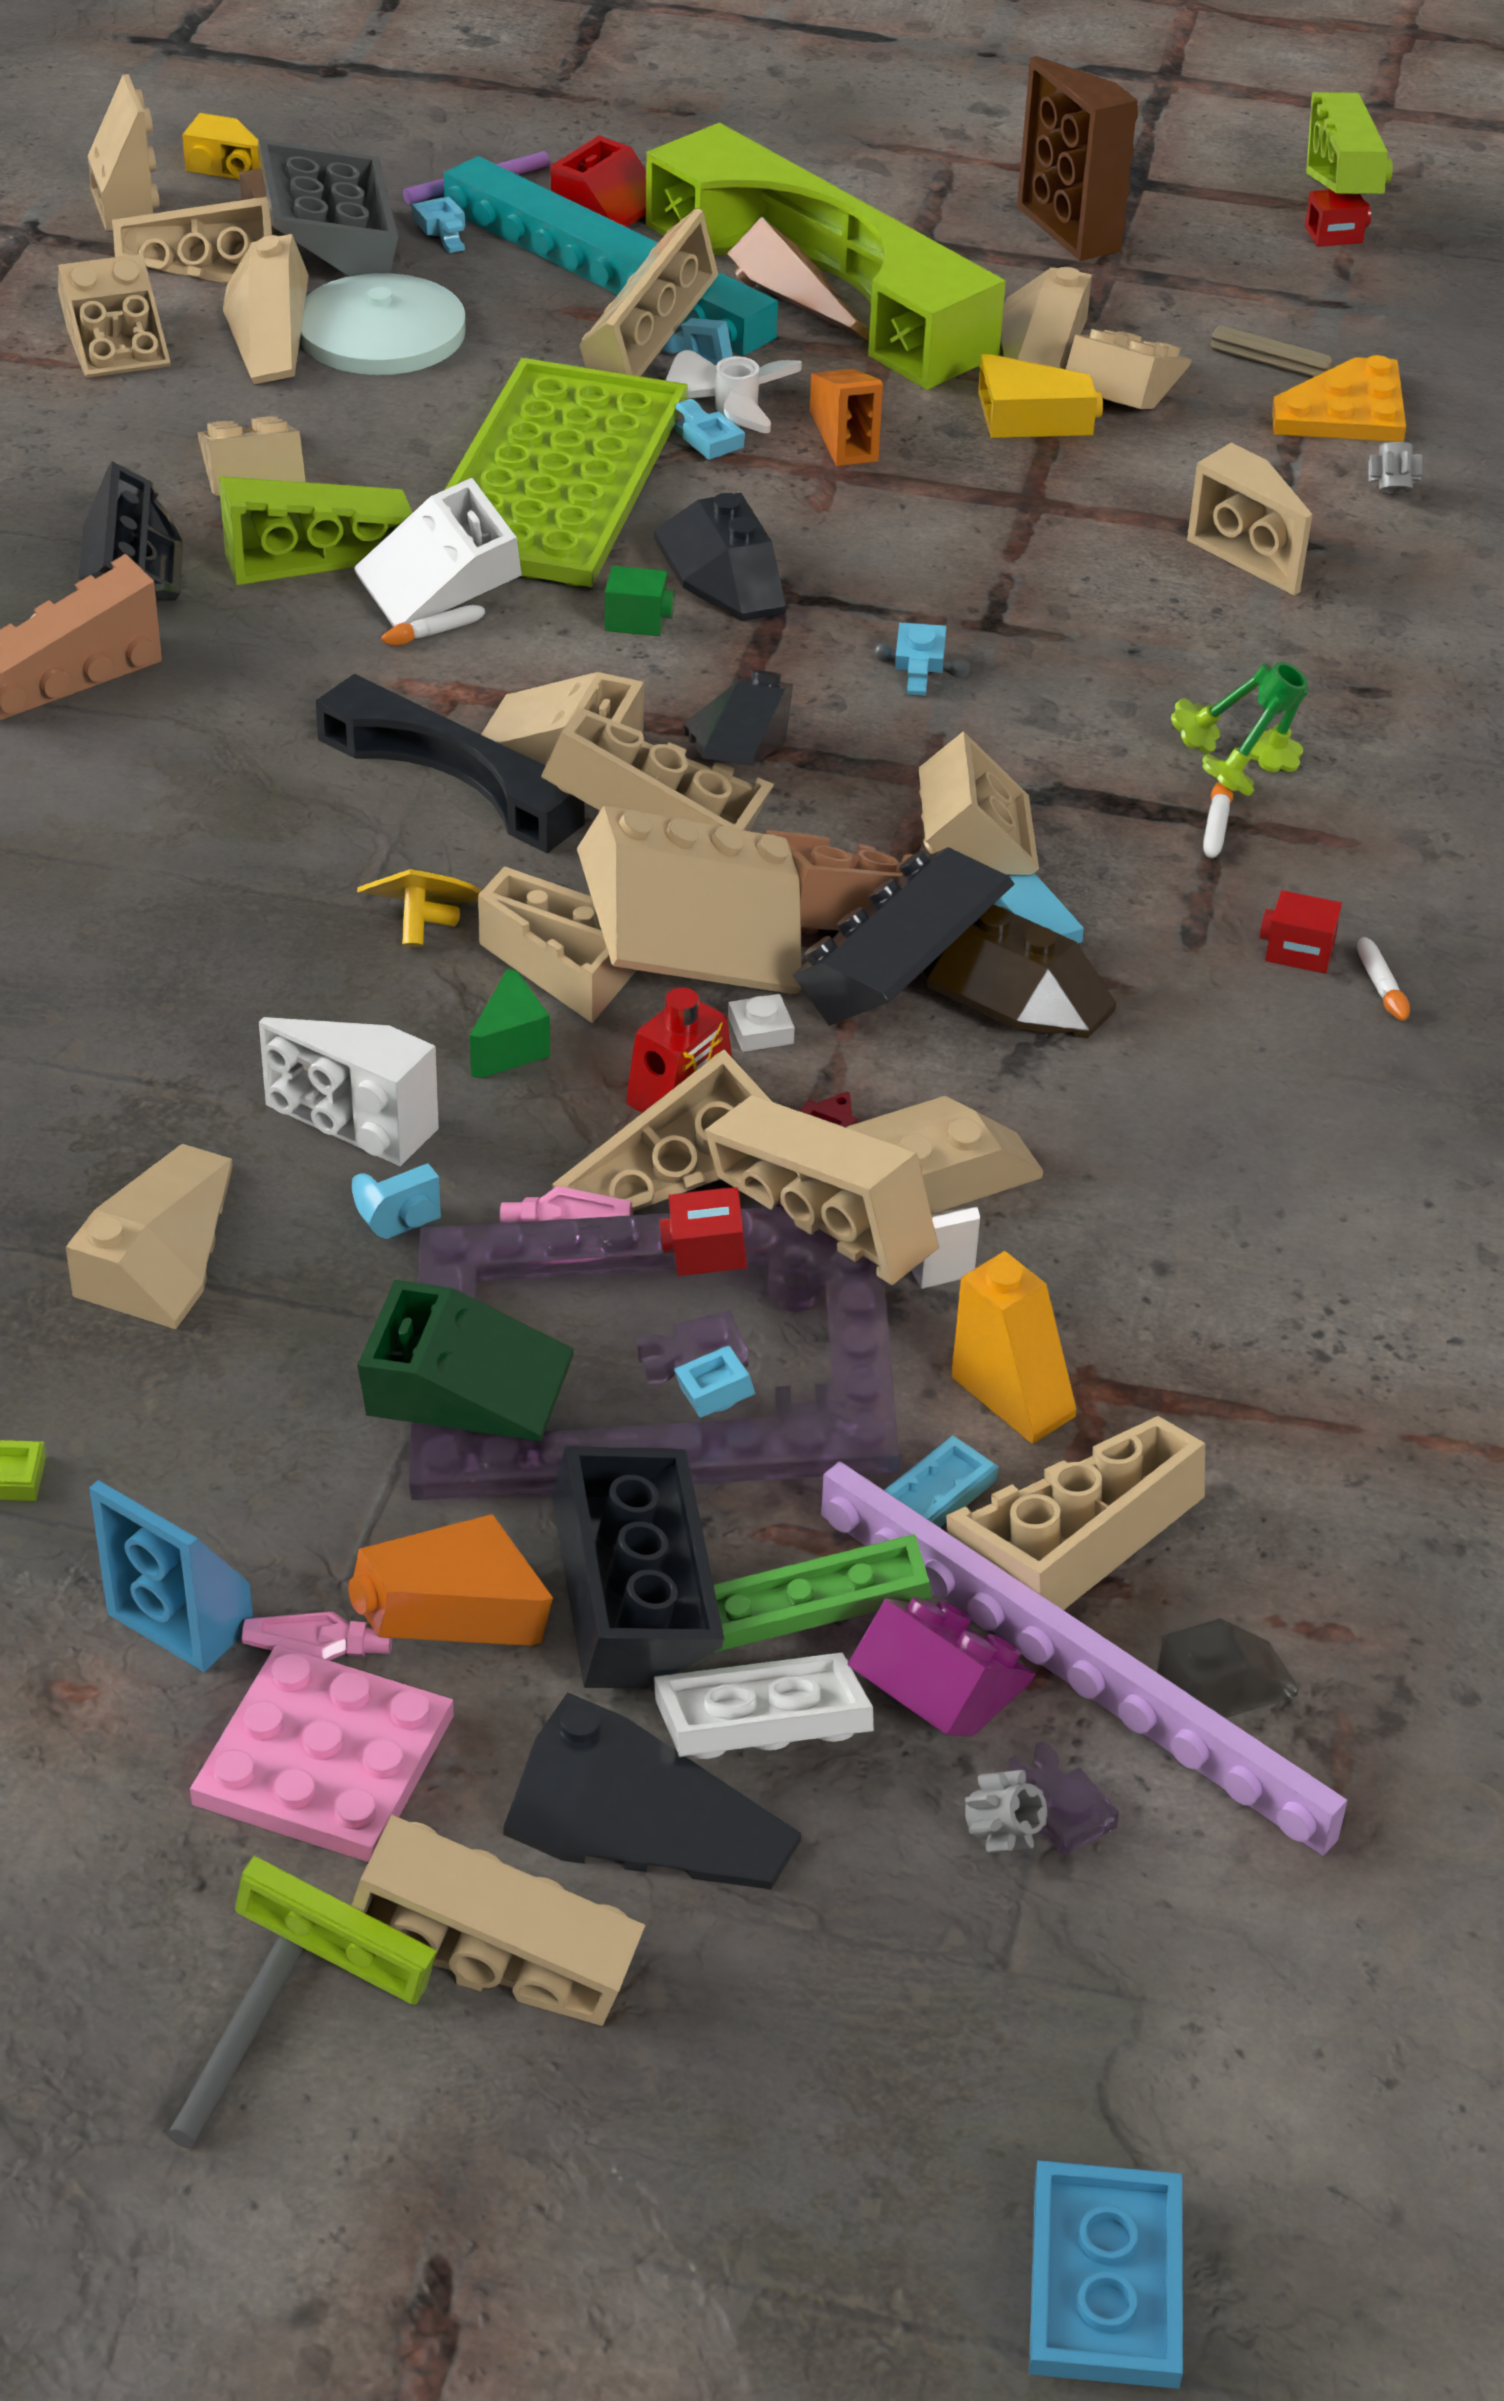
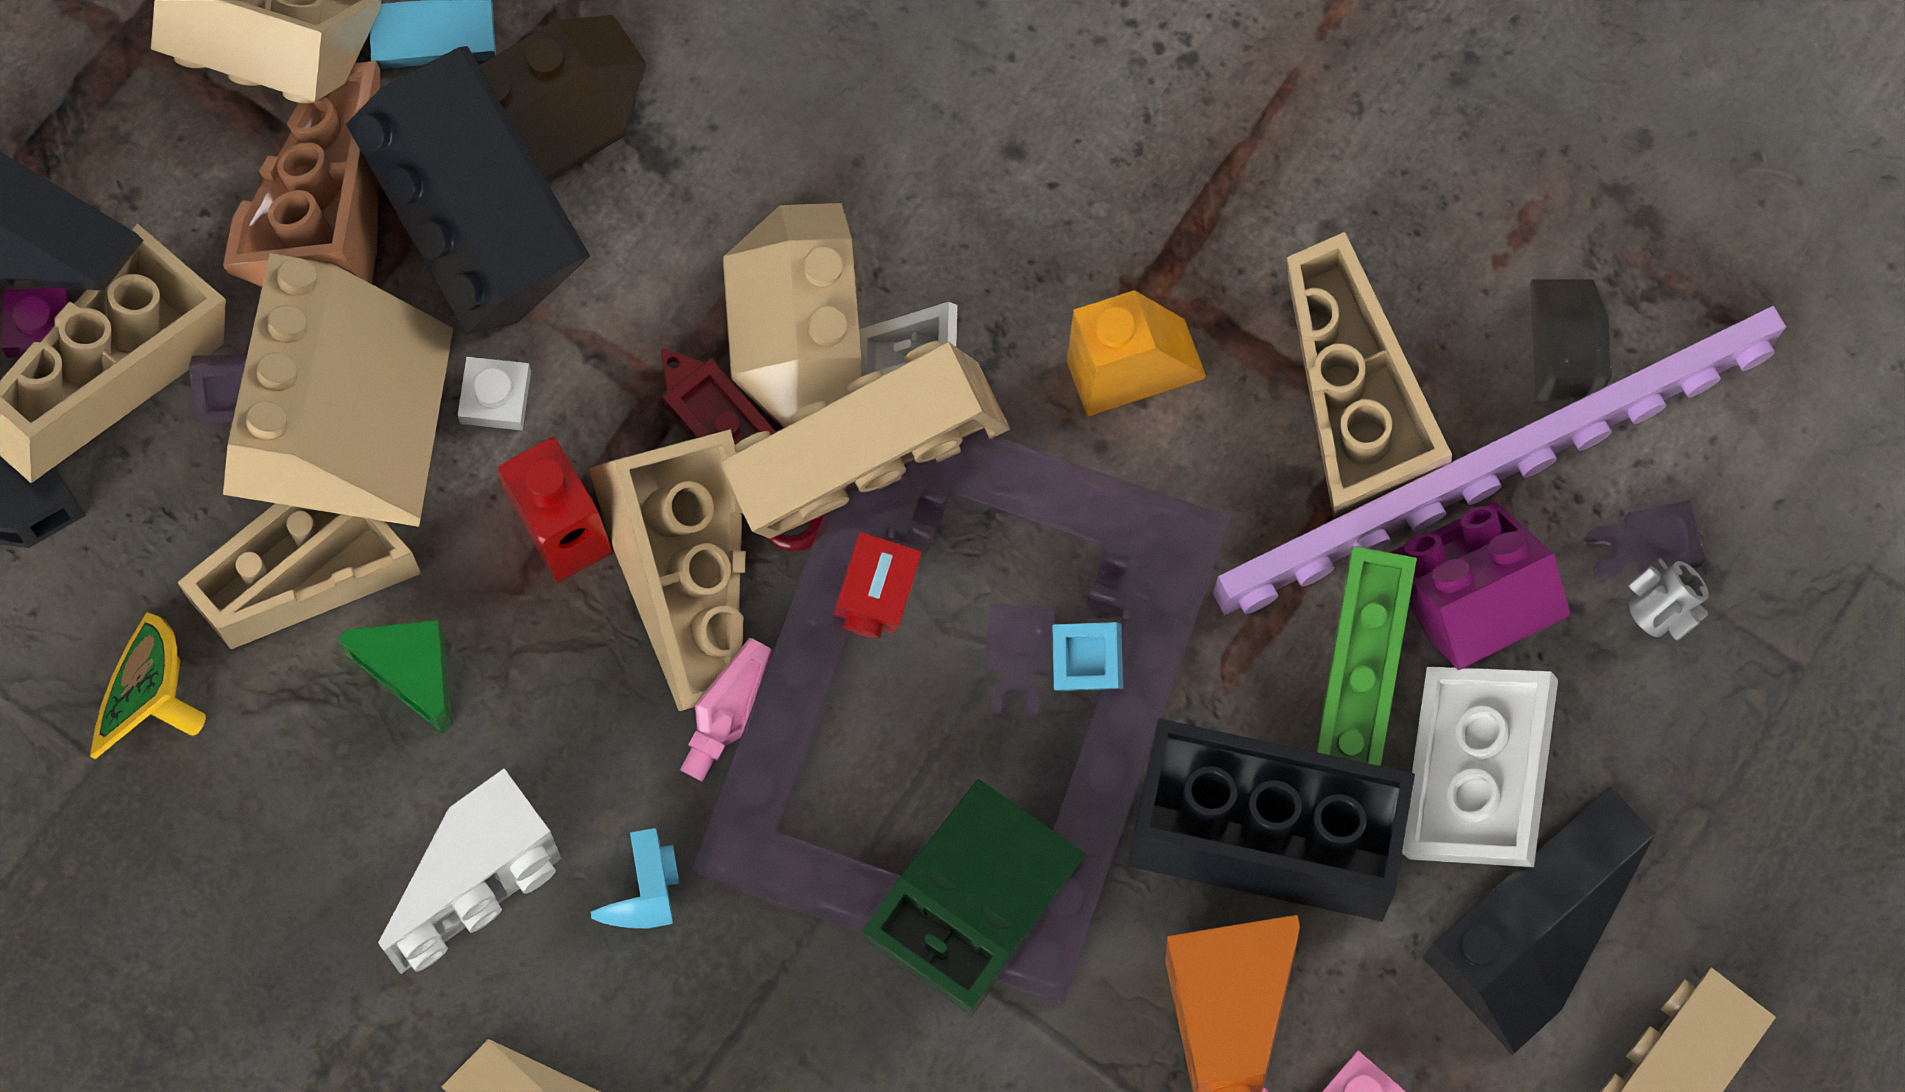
camera: 70 degrees left, 30 degrees up
medium azure plate [884,1435,999,1528] -> none

